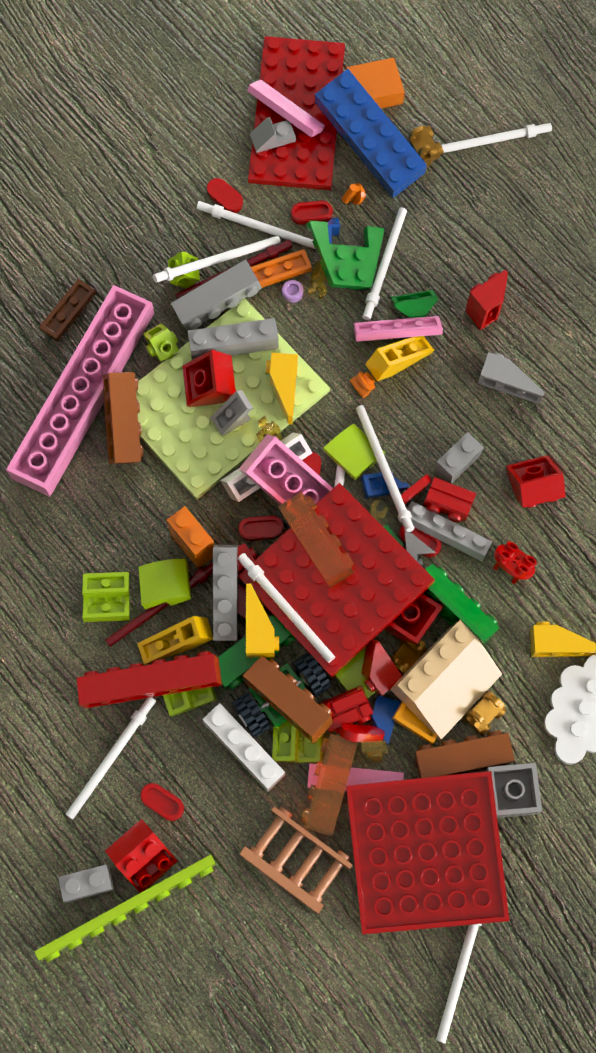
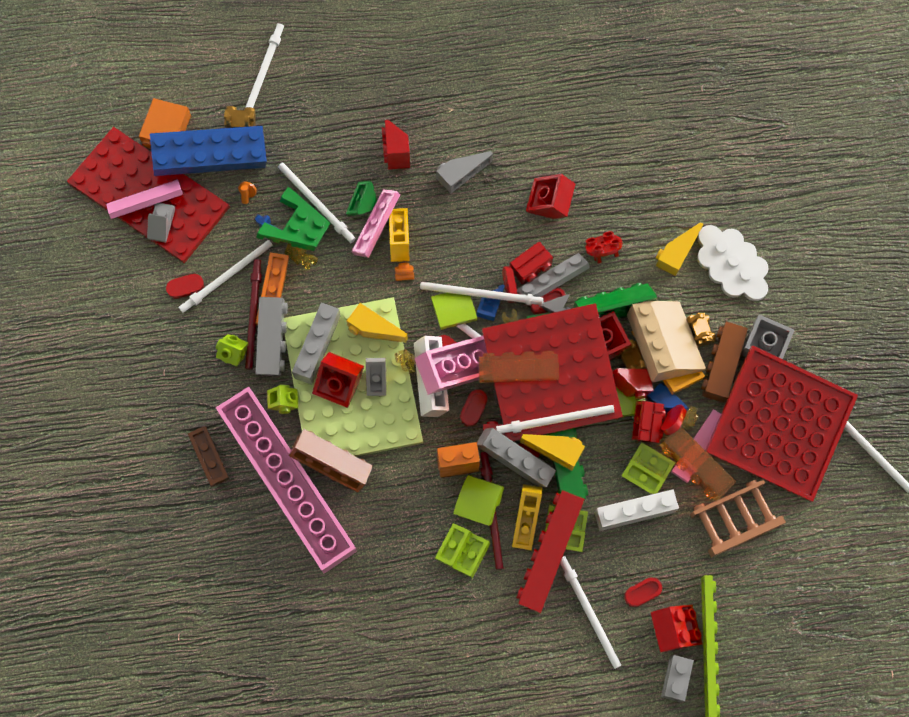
camera: 60 degrees left, 0 degrees up
white bar [153,236,281,283] -> none
black plate [231,652,331,738] -> none
dark orange brick [243,655,333,744] -> none
lavender tile [282,280,303,303] -> none
red tile [291,201,333,225] -> none
light grey brick [434,432,484,483] -> none

